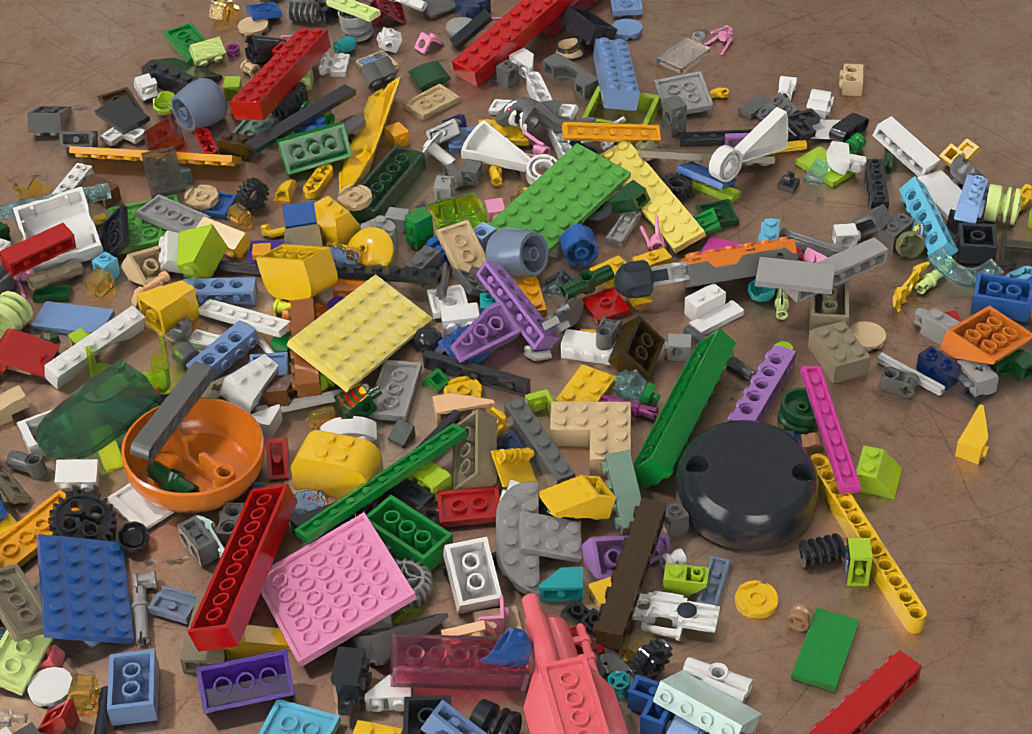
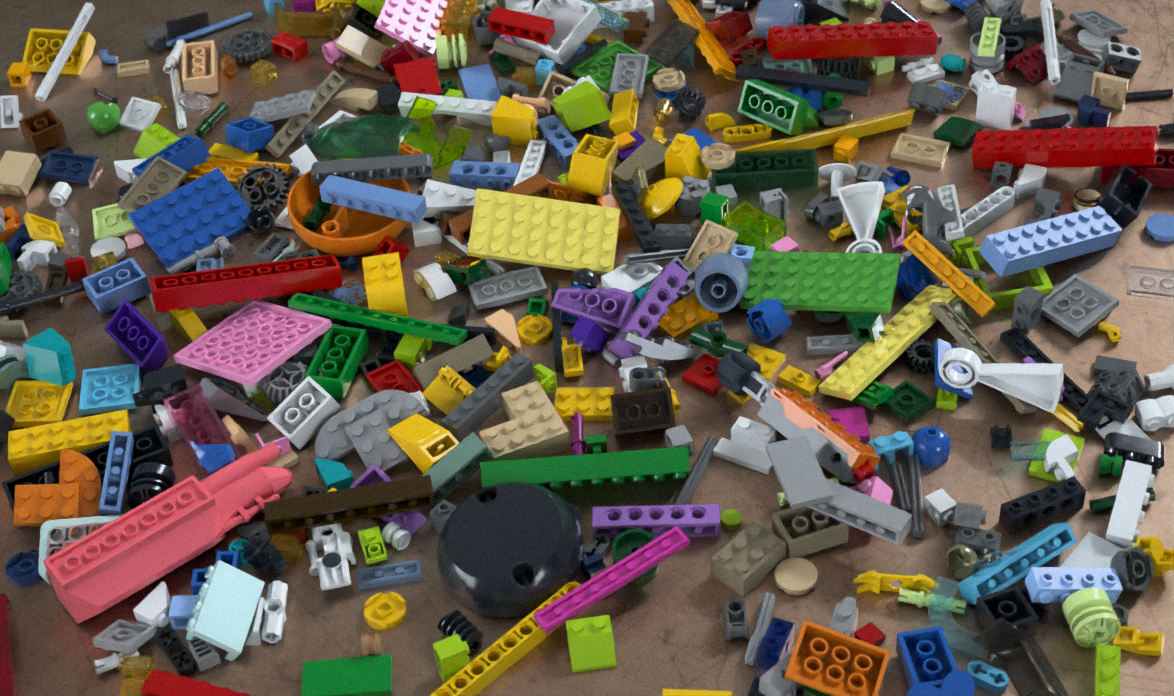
camera: 65 degrees right, 0 degrees up
clear light blue brick [612,369,648,401] -> none
none -> medium blue brick [319,175,427,224]
none -> black brick [374,83,401,115]
none -> dark grey slope [498,77,528,98]
none -> yellow hinge [562,337,584,378]
none -> dark purple brick [569,315,611,353]
none -> blue cylinder [912,426,951,467]
none -> white brick [975,81,1017,130]

